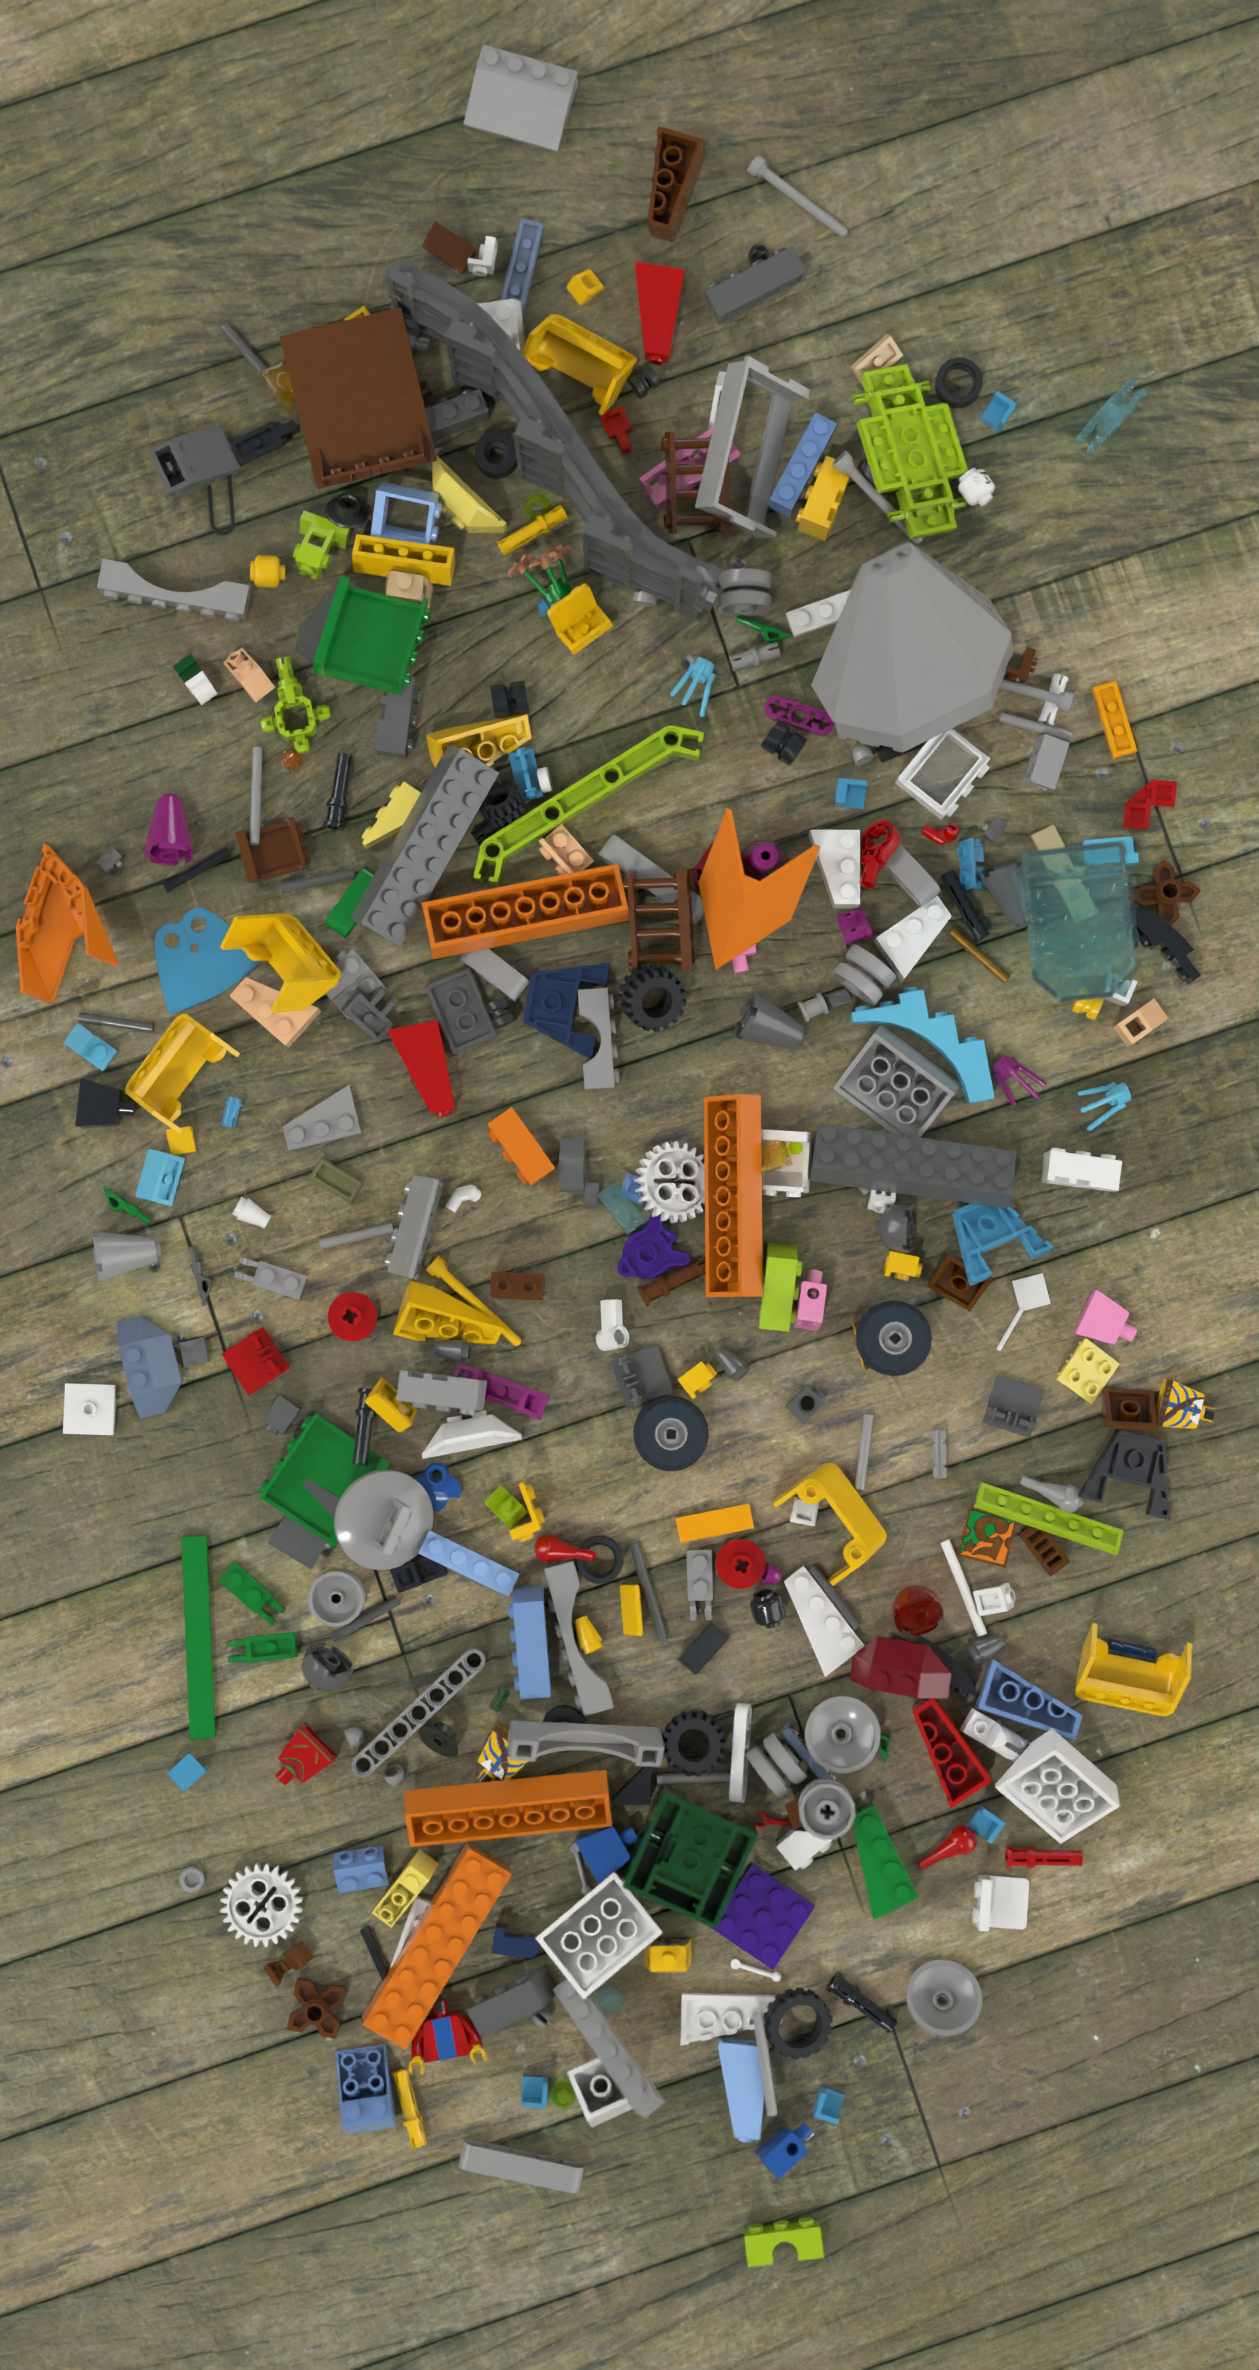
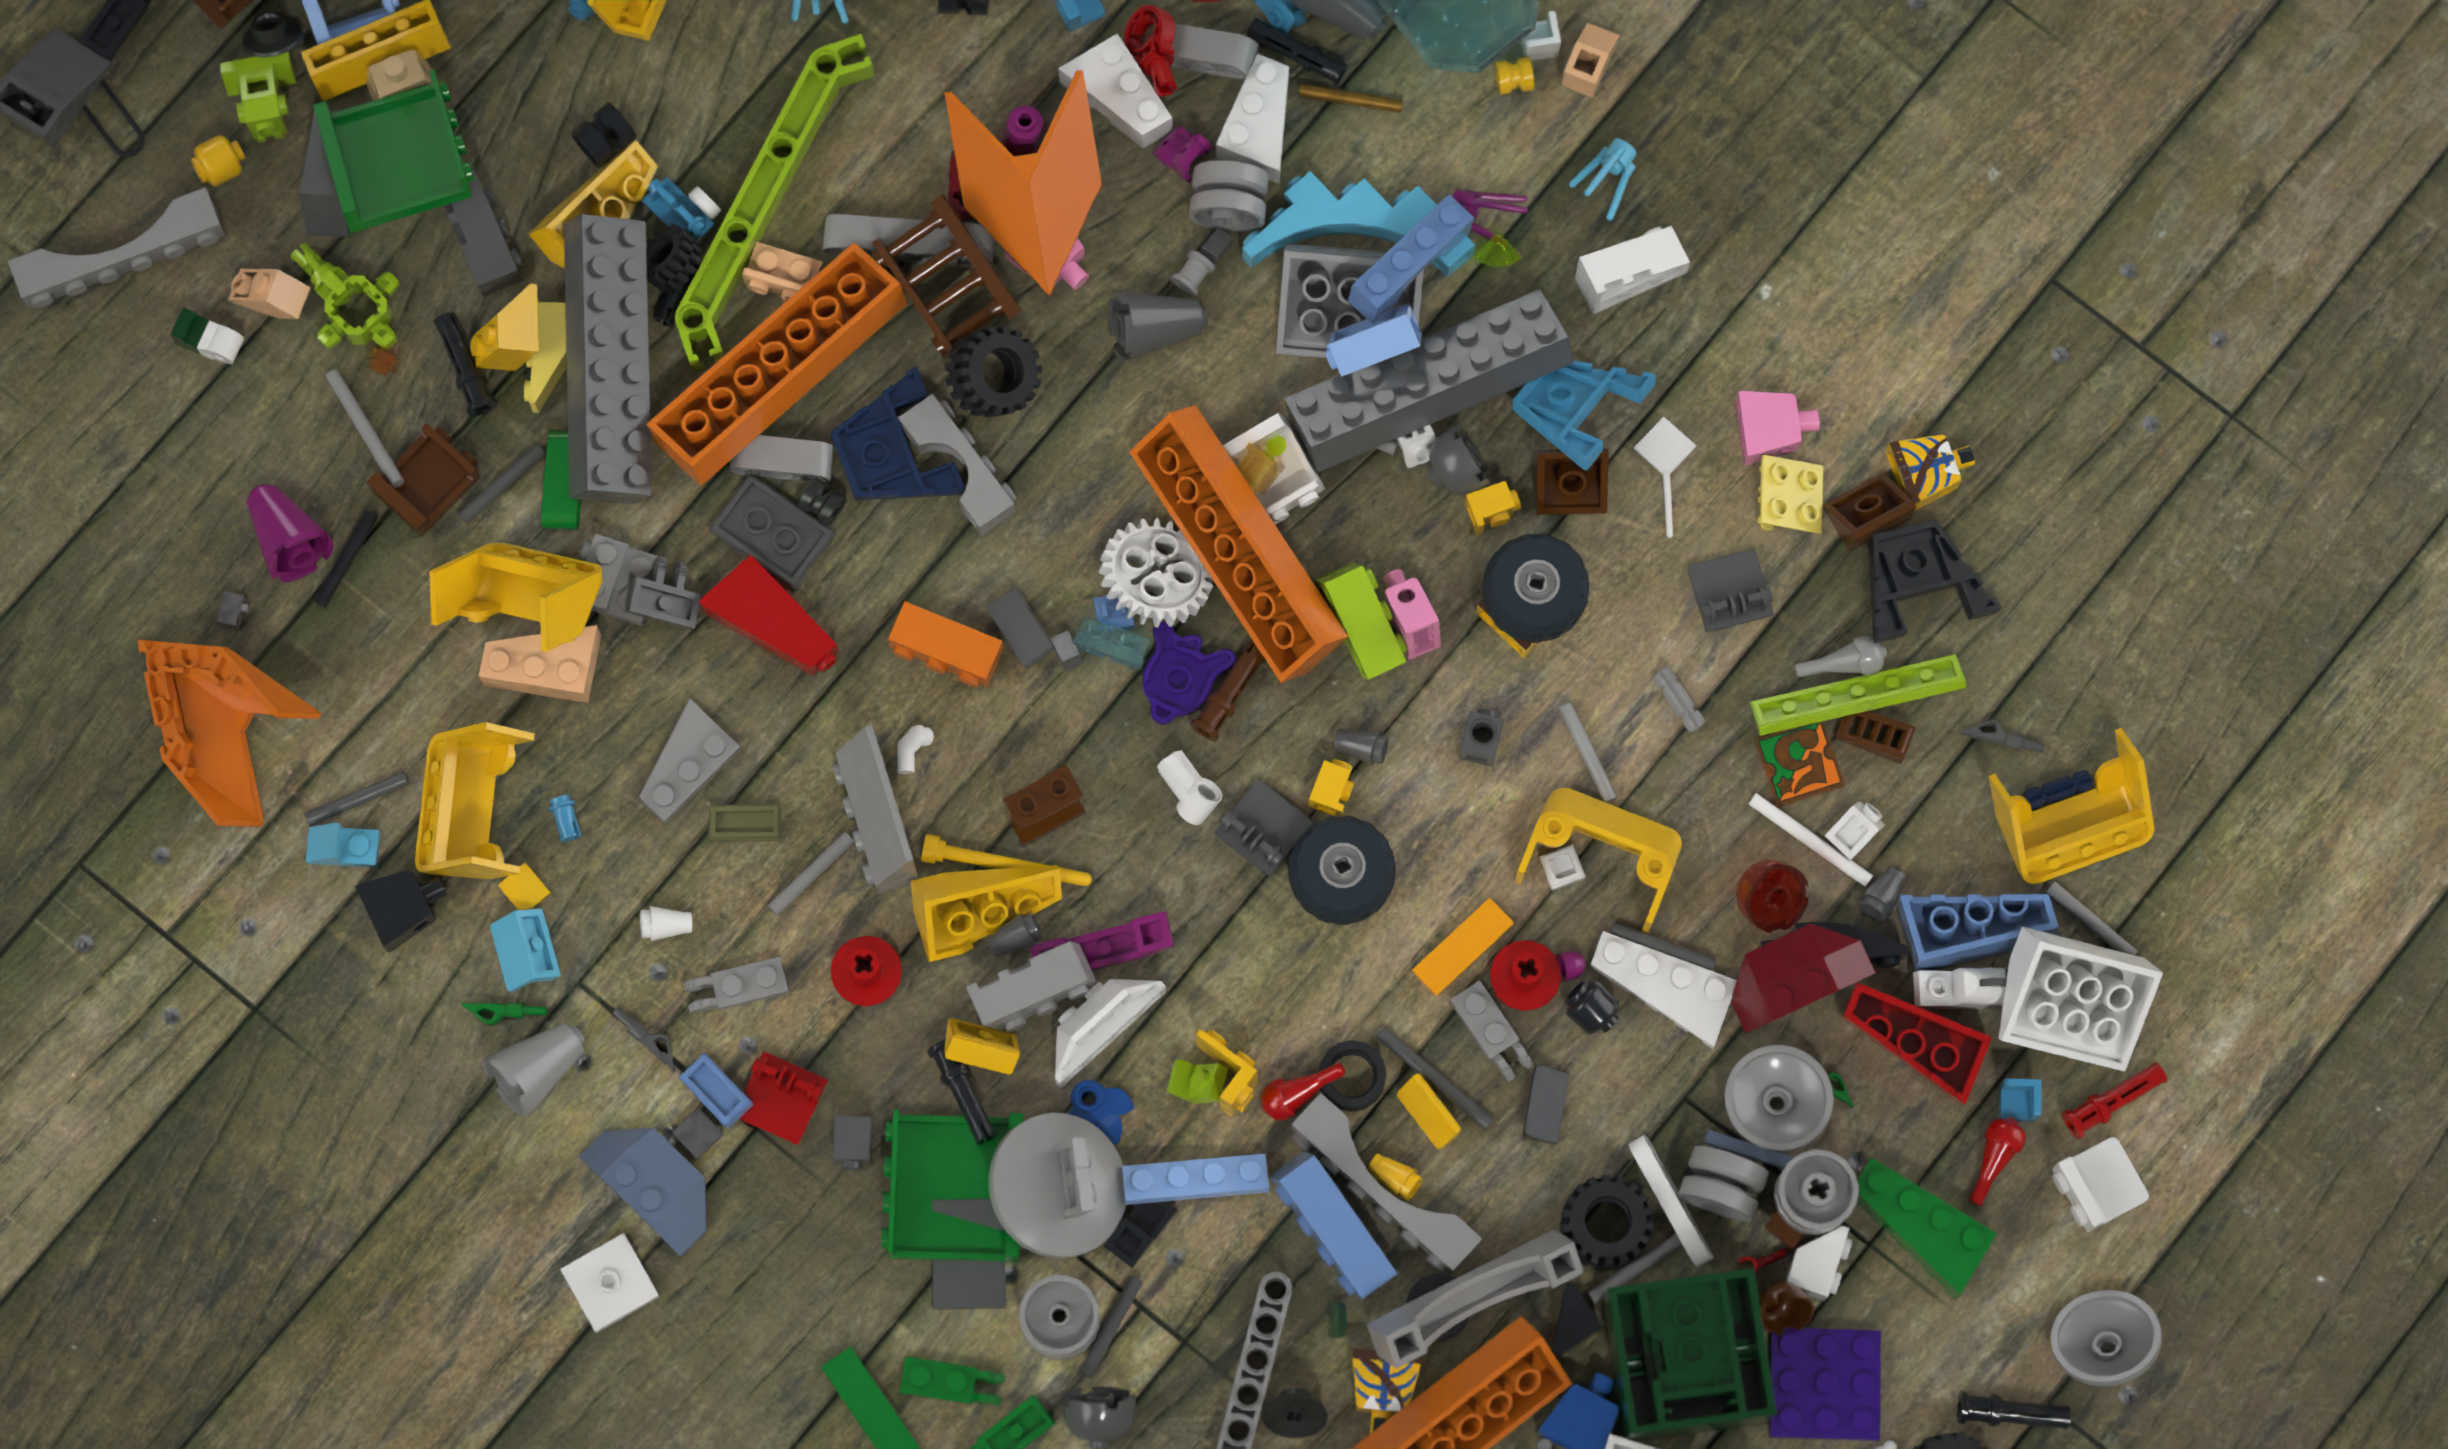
camera: 30 degrees left, 10 degrees down
dark azure piece [155,907,261,1014] -> none
none -> yellow slope [471,284,539,371]
none -> medium blue tile [678,1052,754,1129]
none -> light blue window [1325,303,1422,377]
none -> medium blue arch [1348,194,1474,324]
none -> clear neon green tile [1473,232,1522,267]
none -> reddish brown hair [1758,1282,1814,1336]
none -> dark grey hand [1959,720,2045,753]
none -> light grey bar [2046,881,2138,955]

